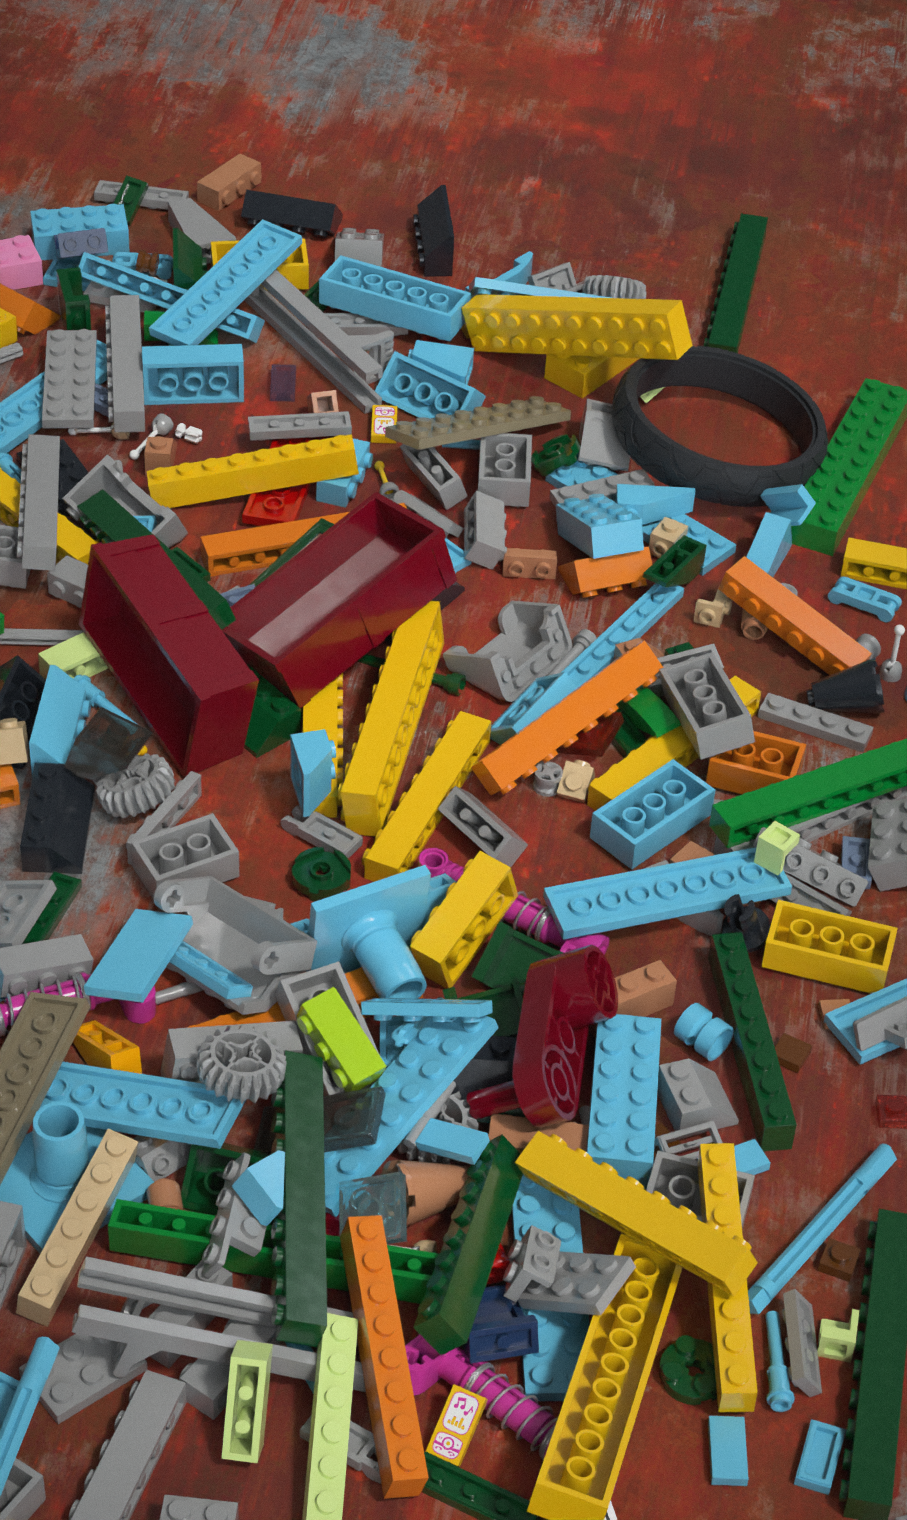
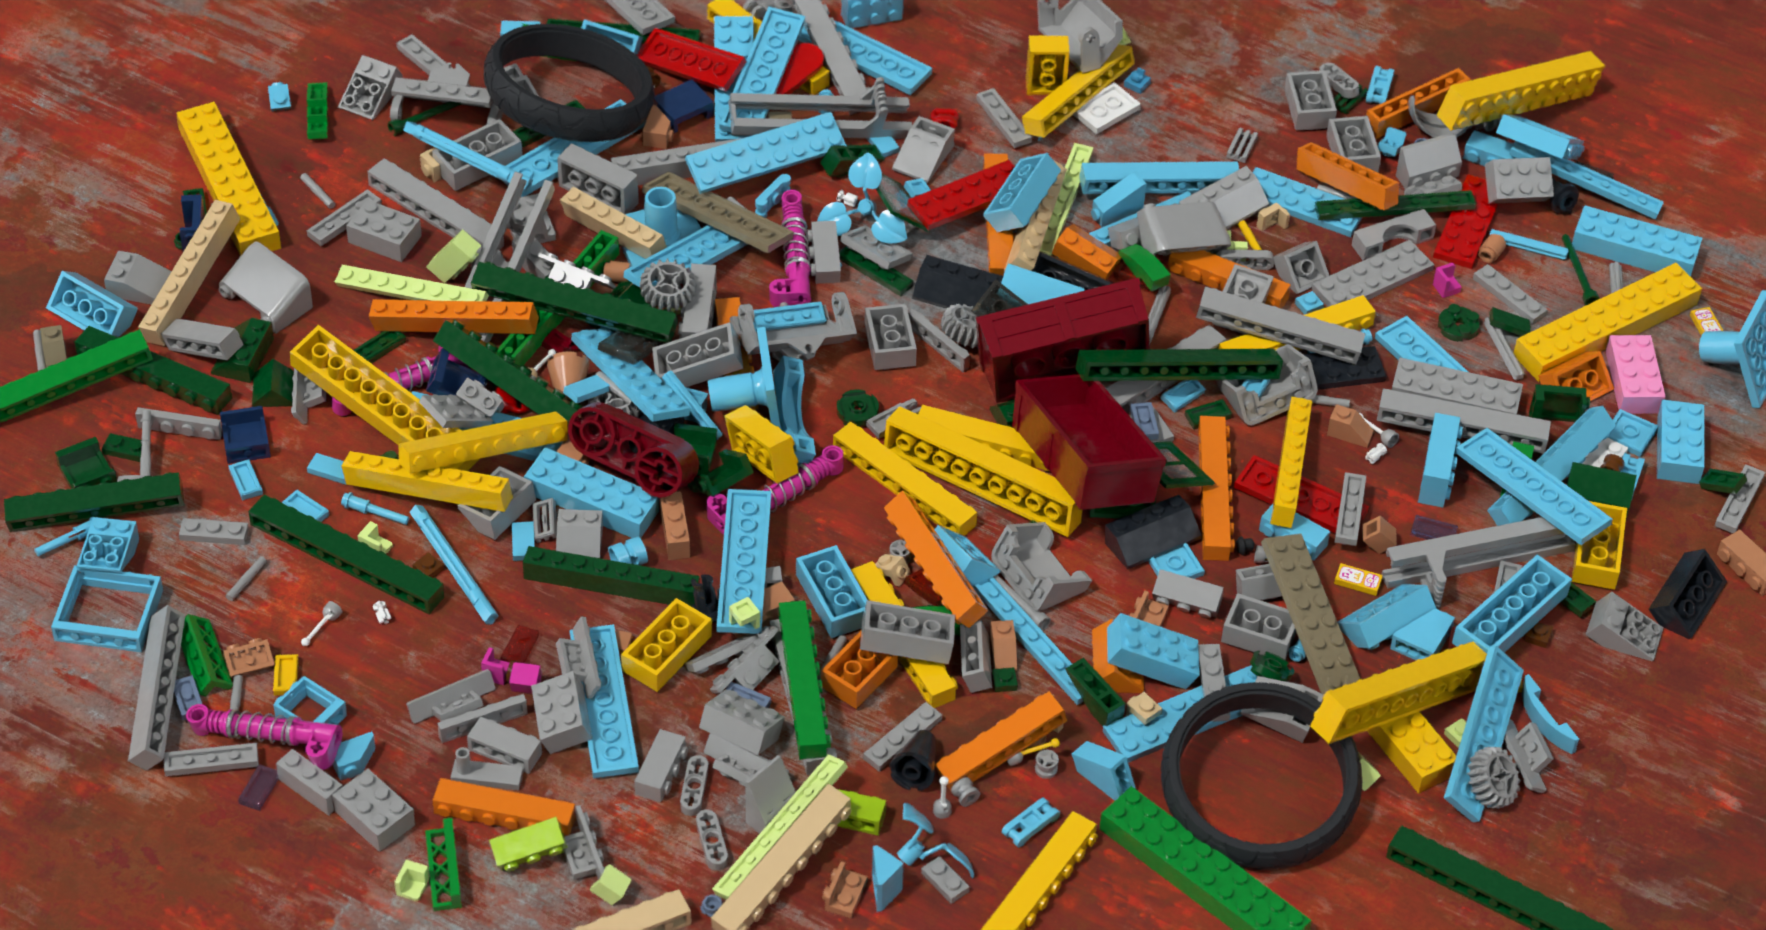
camera: 110 degrees right, 5 degrees up
panel [53,228,109,259] -> none
light orange slope [73,1020,142,1074] -> none
medium azure tile [84,909,193,1003] -> none
light grey slope [168,198,236,263] -> none
medium azure slope [232,1150,285,1226] -> none
medium azure slope [290,729,336,817] -> none
lime brick [297,987,387,1096] -> none
clear light blue plate [339,1172,407,1244] -> none
medium azure plate [361,998,492,1023] -> none
light grey plate [393,490,464,537] -> none
black slope [413,185,454,277] -> none
tile [426,1384,488,1467] -> none
light grey brick [438,786,529,868] -> none
medium azure slope [615,484,695,525] -> none
medium azure panel [761,484,816,526] -> none
reddish brown tile [775,1033,812,1073] -> none
light grey plate [782,1289,822,1397] -> none

